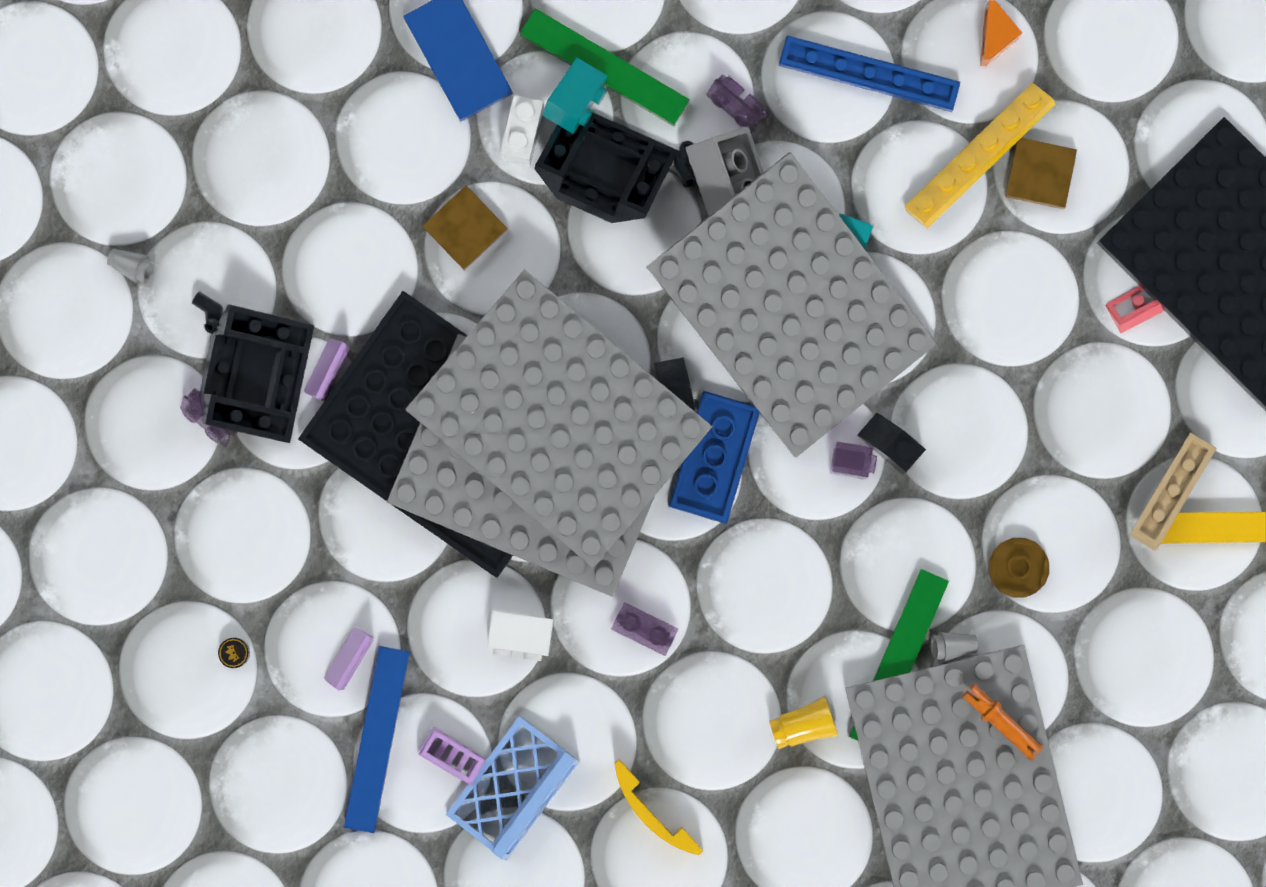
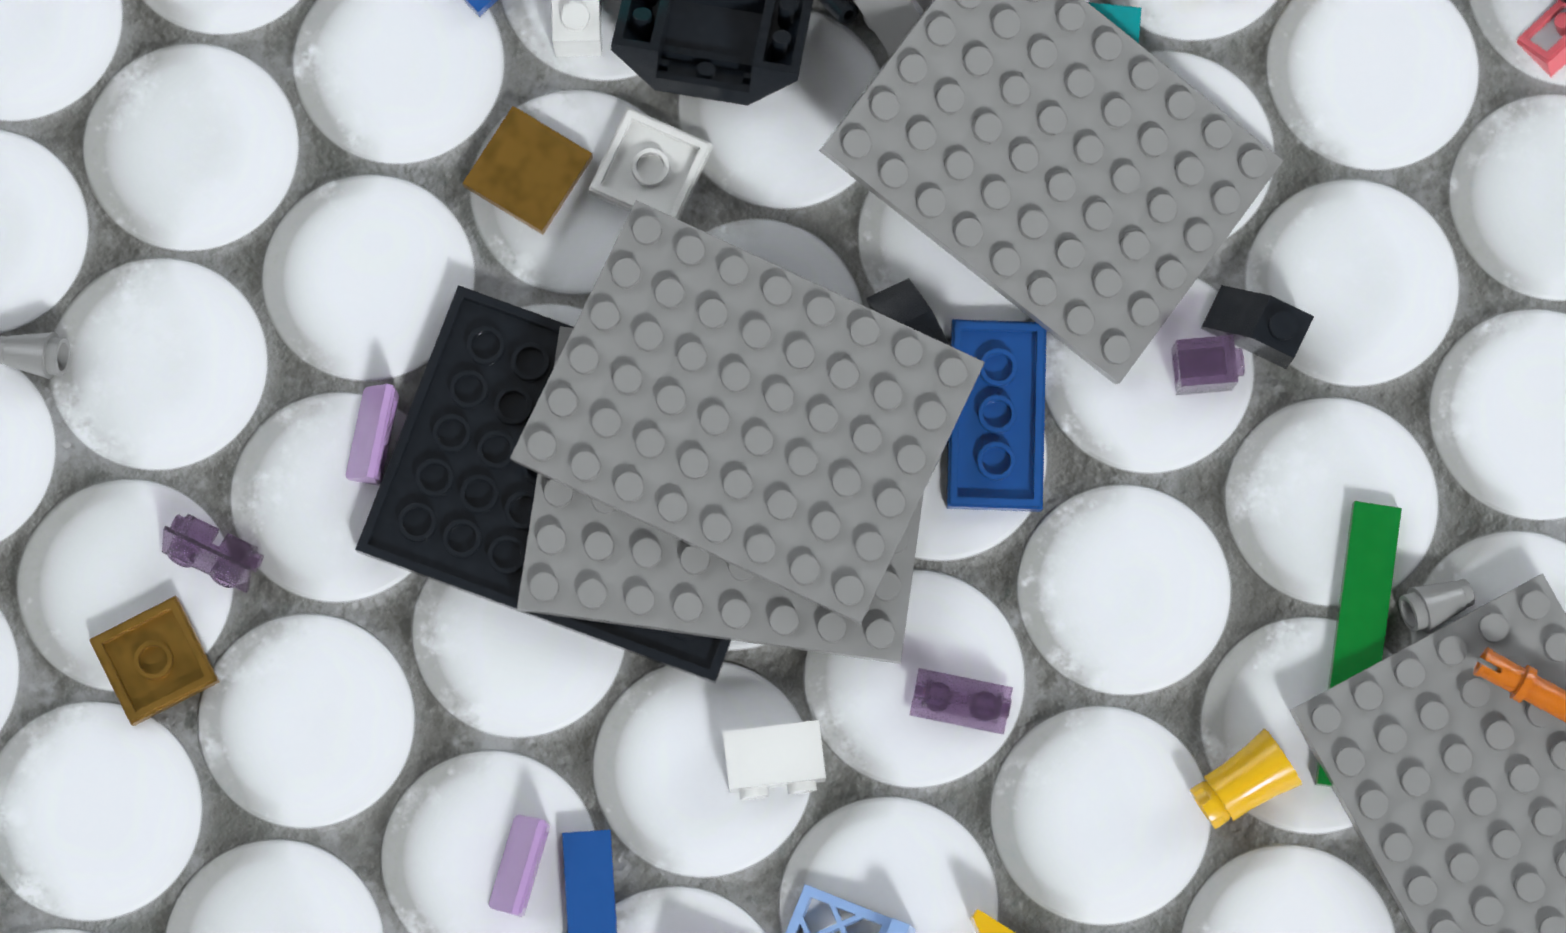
camera: 15 degrees left, 5 degrees down
black arm [192,291,224,334] -> none
black slope [199,304,314,443] -> none
tile [218,638,250,668] -> none
pearl gold tile [988,538,1050,598] -> none
none -> pearl gold tile [89,596,220,726]
none -> white tile [588,107,713,220]

